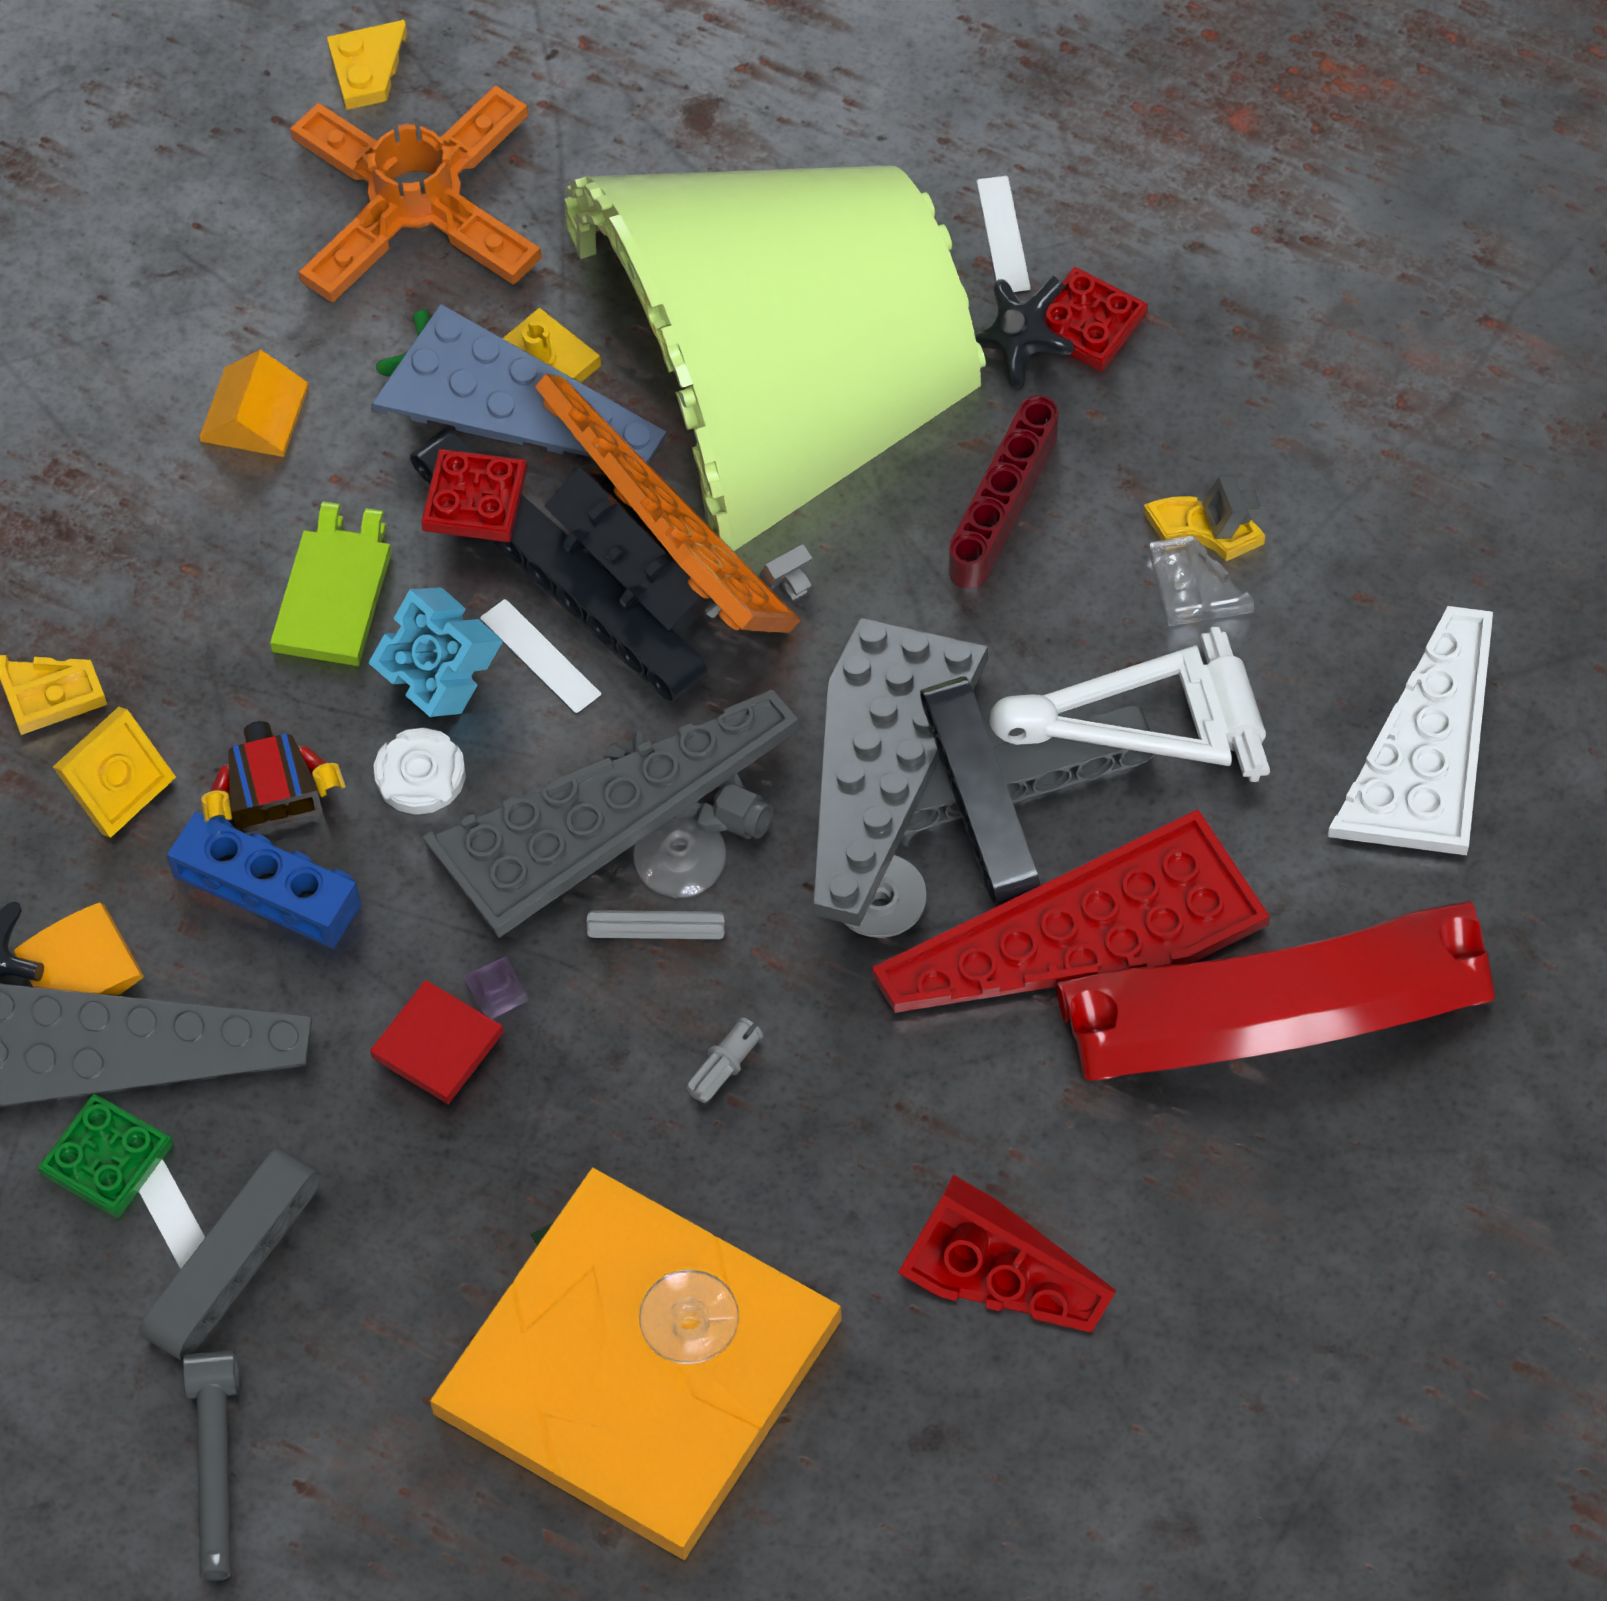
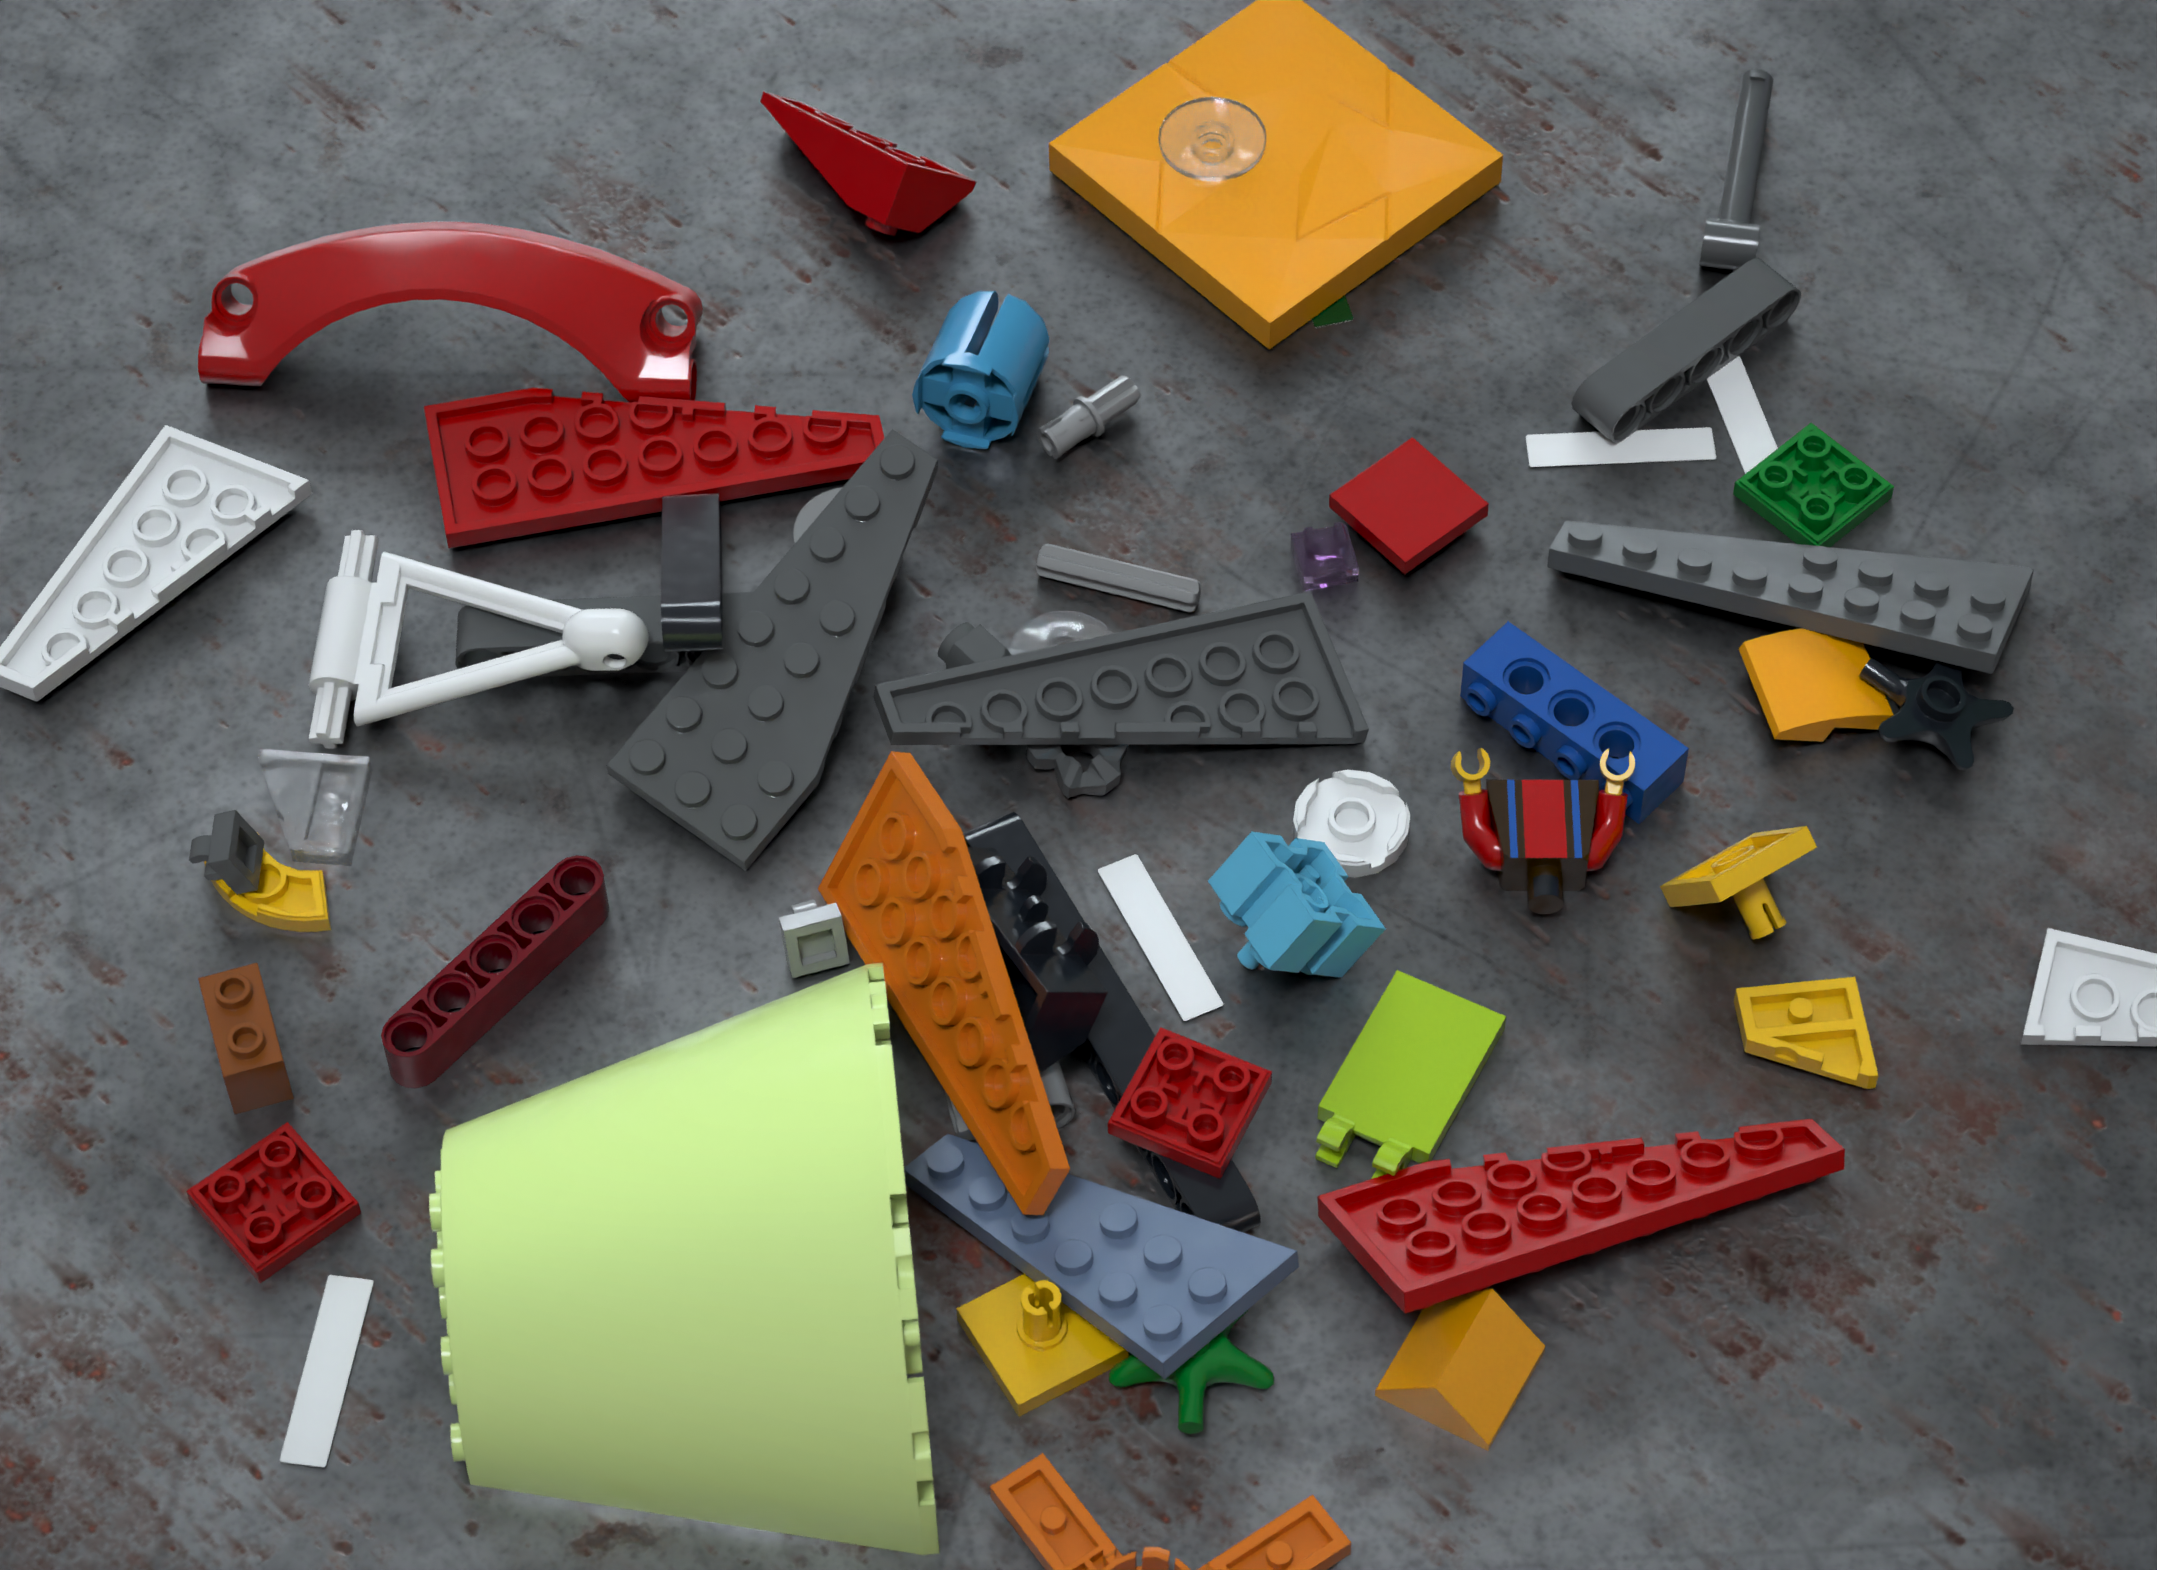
camera: 165 degrees left, 5 degrees down
black animal [975,275,1074,388] -> none
none -> dark orange brick [198,962,294,1115]
none -> dark azure cylinder [912,291,1049,449]
none -> red wing [1317,1119,1845,1313]
none -> white sticker [1526,427,1716,467]

